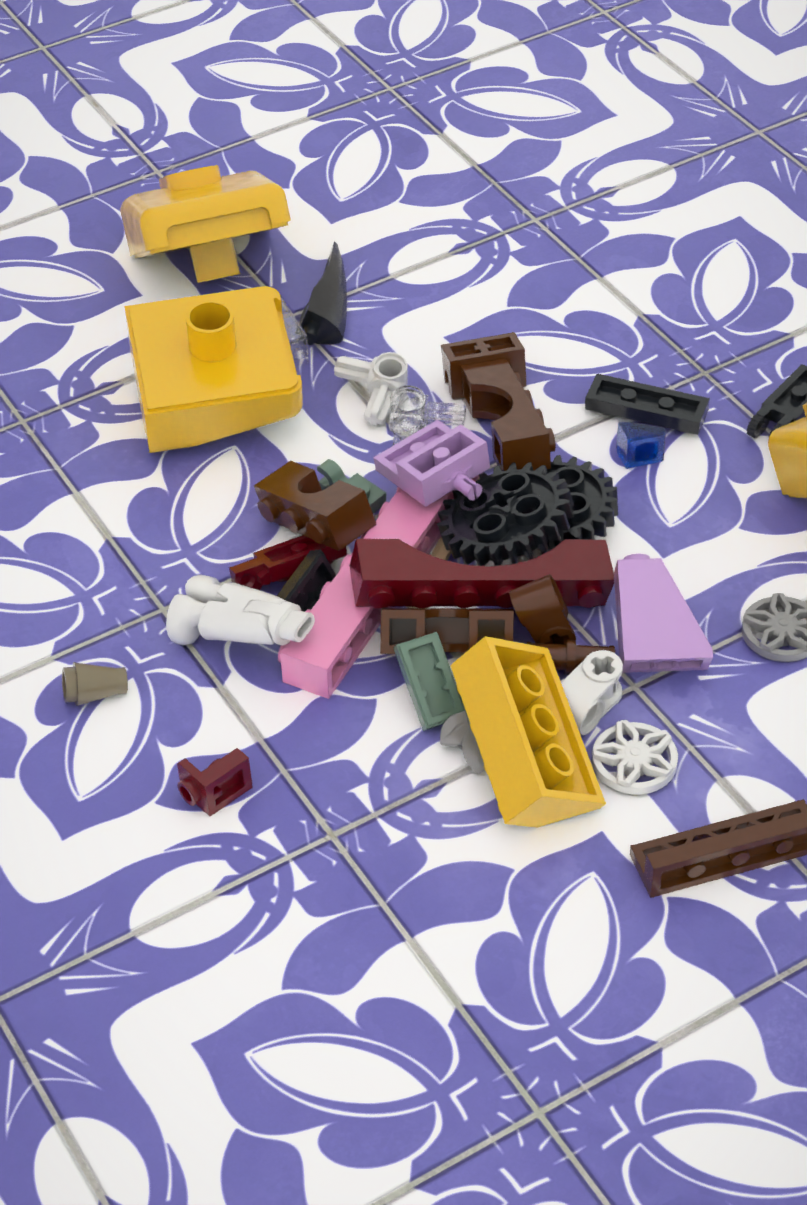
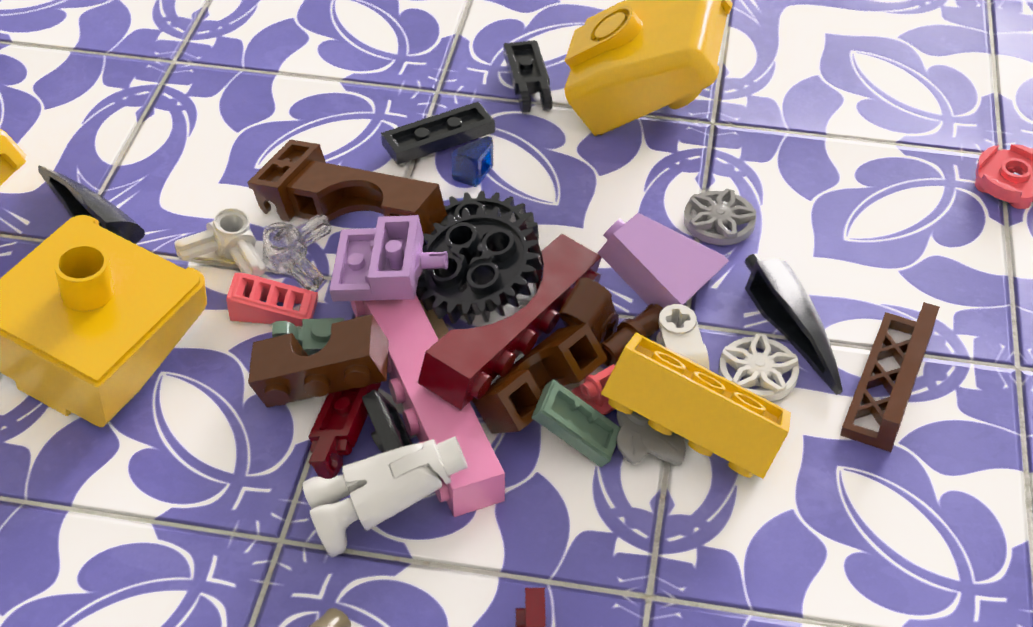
camera: 50 degrees left, 0 degrees up
none -> coral slope [226,272,318,326]
none -> black piece [745,254,843,395]

